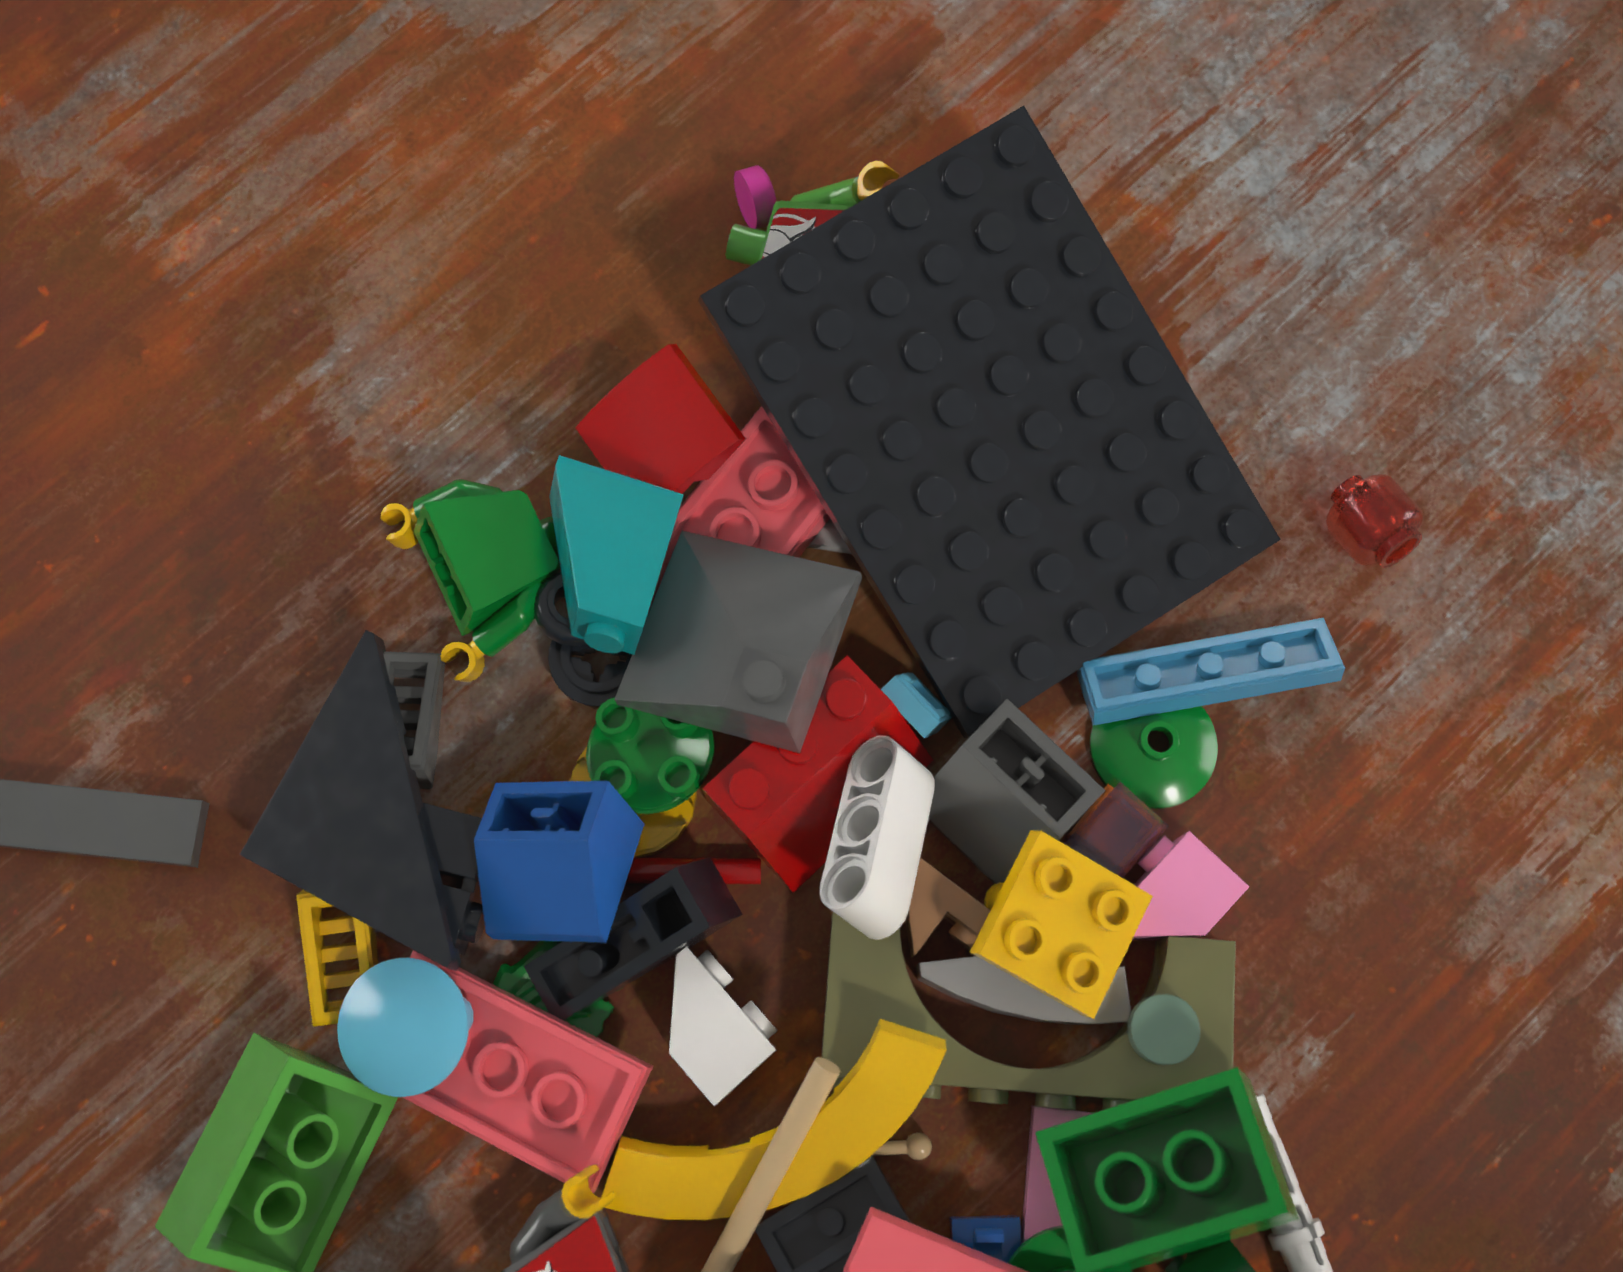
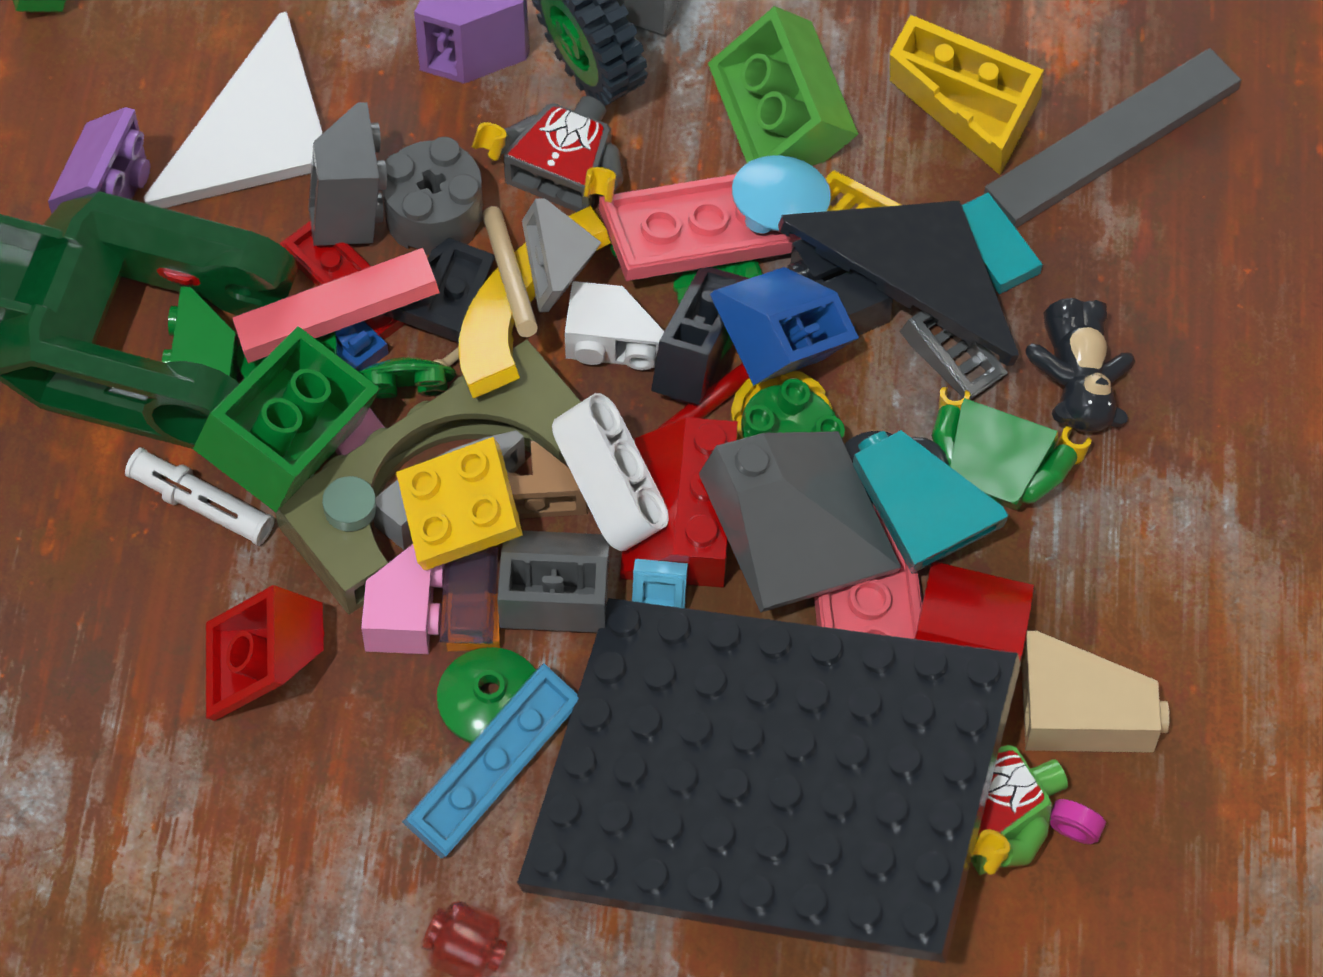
camera: 140 degrees right, 15 degrees down
none -> red slope [206,585,324,721]
none -> green dish [359,357,456,399]
none -> light grey slope [522,198,602,312]
none -> yellow wedge [889,15,1044,175]
none -> teal tile [962,192,1042,294]
none -> tan slope [1021,631,1169,752]
none -> black piece [1025,298,1135,432]

